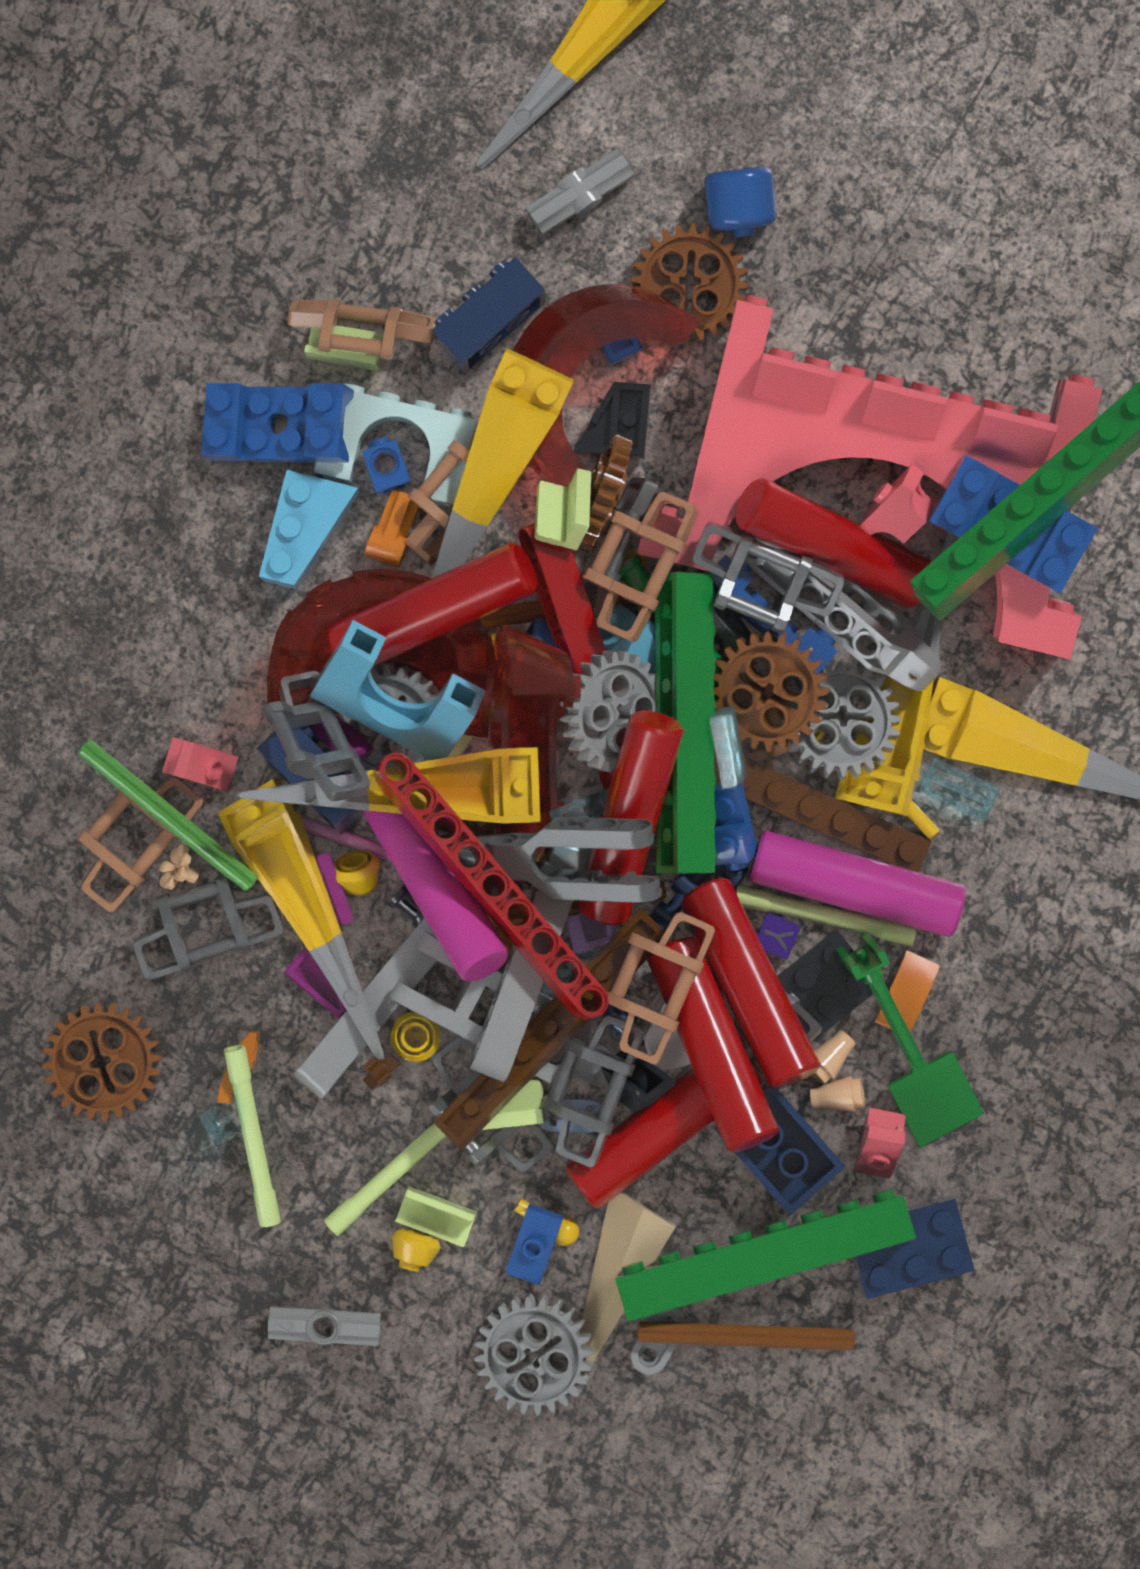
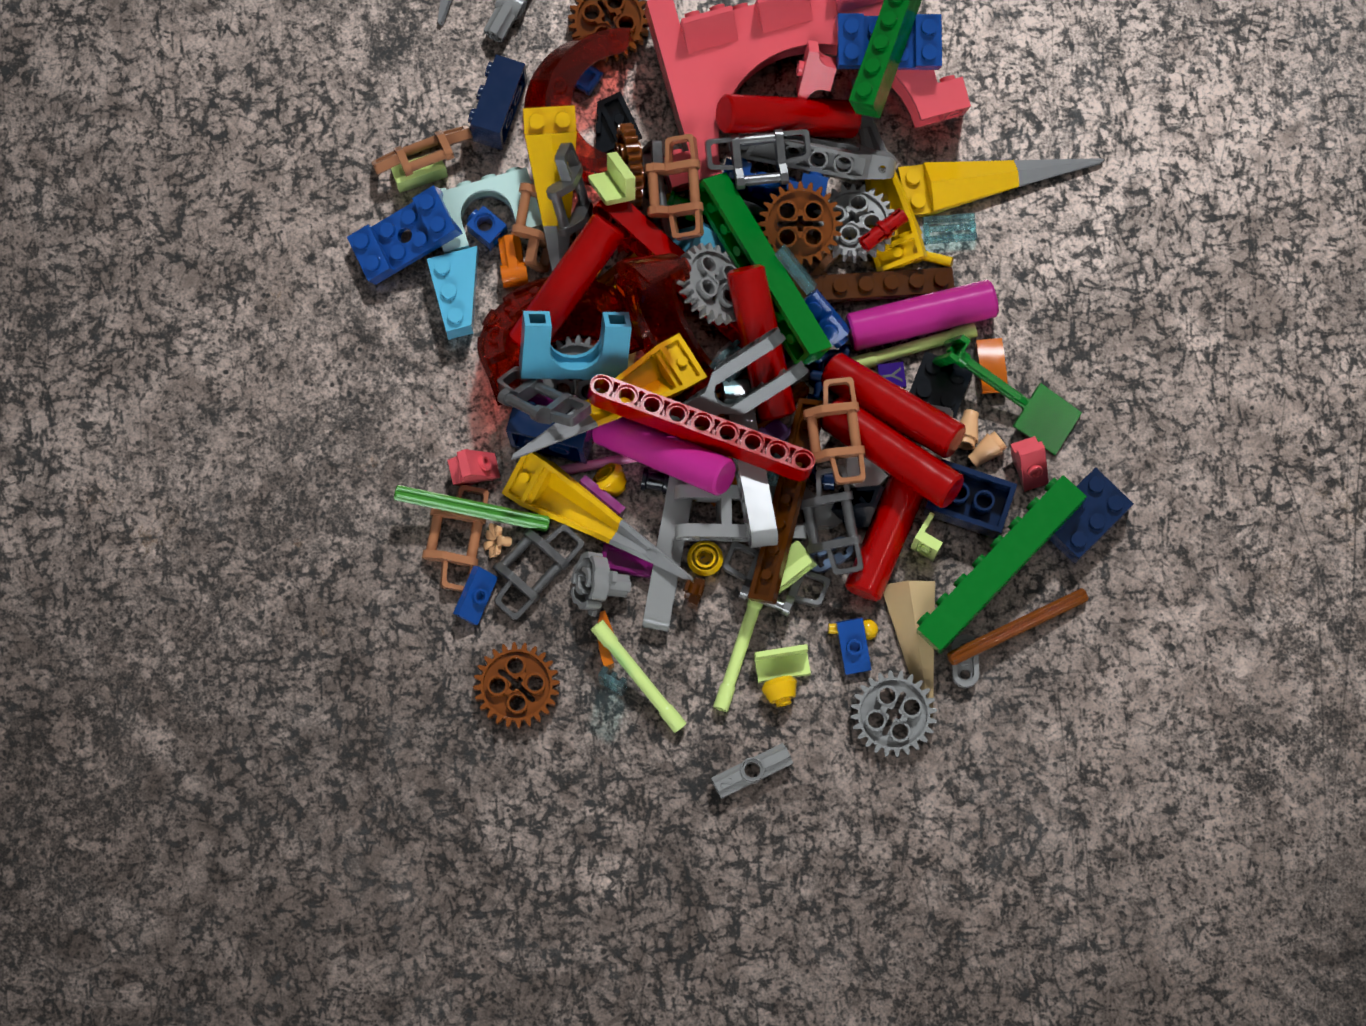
camera: 30 degrees left, 10 degrees down
none -> blue plate [453,566,498,625]
none -> flat silver bar [546,143,593,236]
none -> light grey piece [571,552,631,617]
none -> red pin [858,208,909,252]
none -> yellowish green panel [910,512,943,562]

